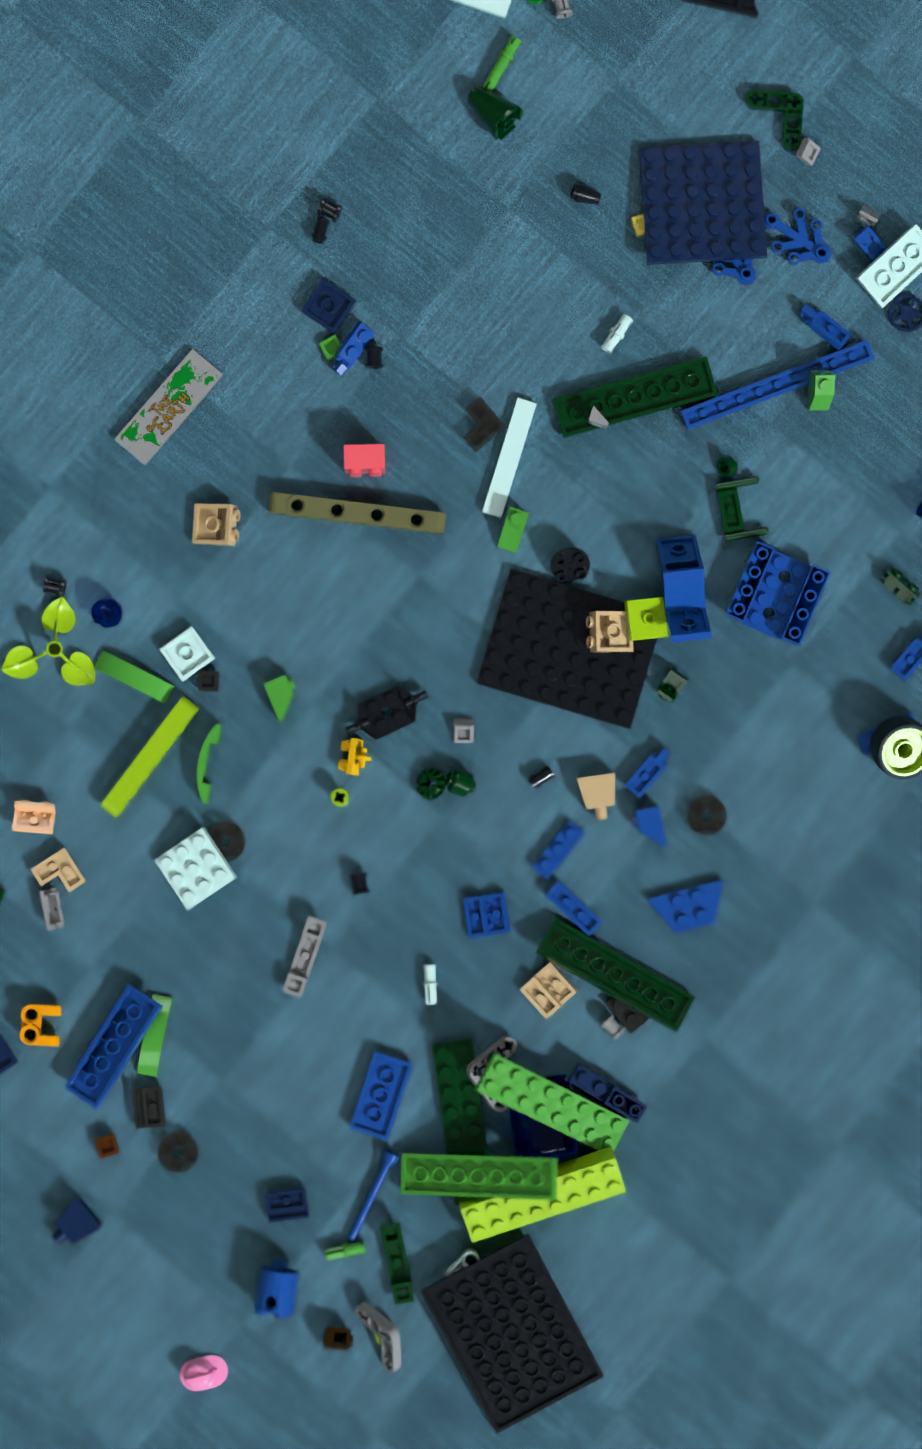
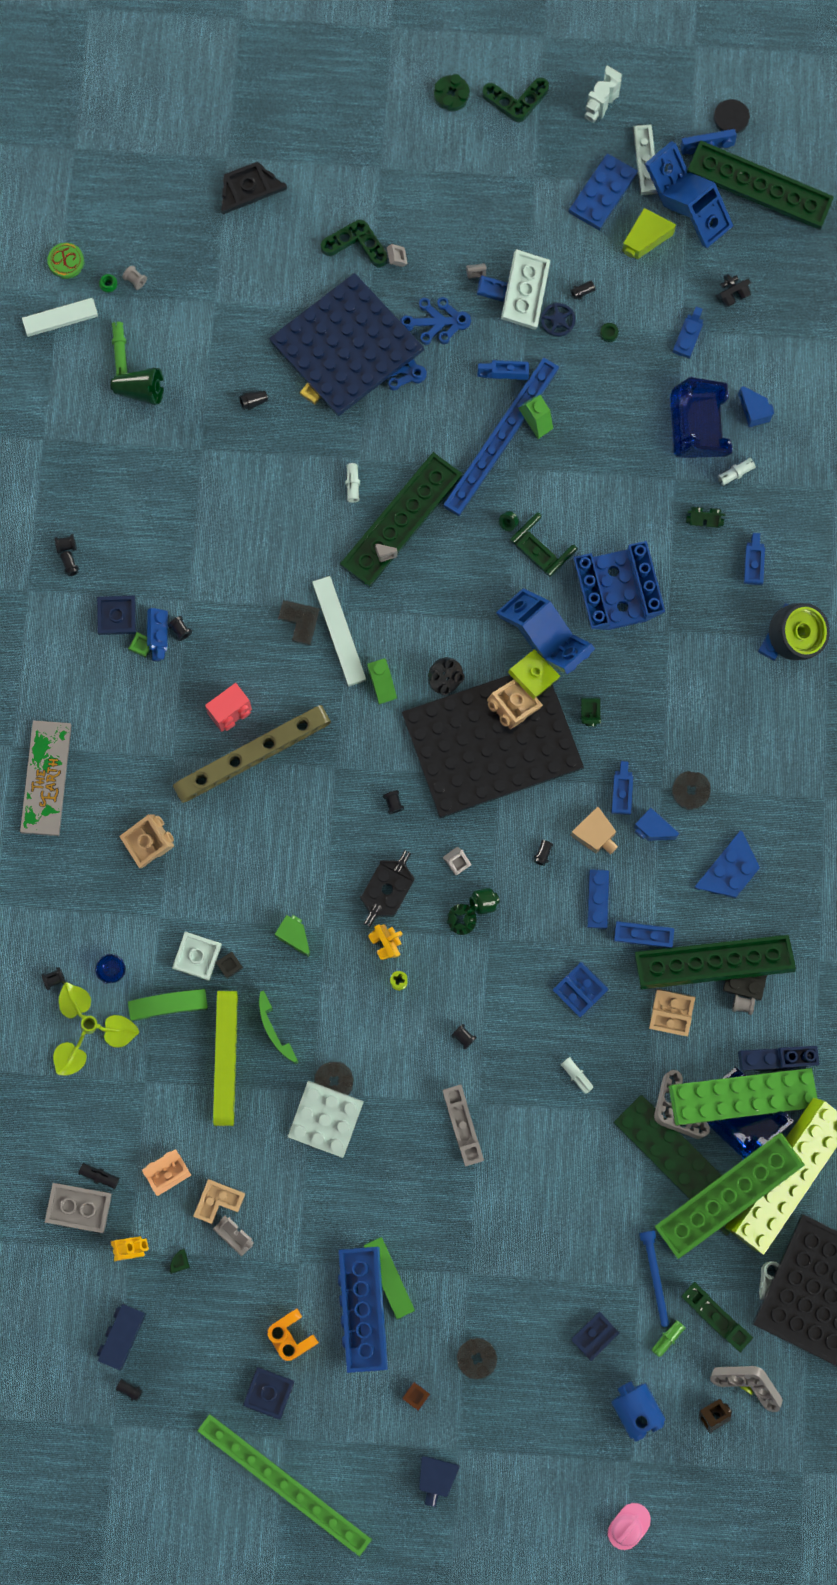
camera: 35 degrees left, 10 degrees down
pearl dark grey plate [132,1085,166,1129] -> none
blue plate [350,1051,413,1141] -> none
none -> black bush [383,790,404,814]

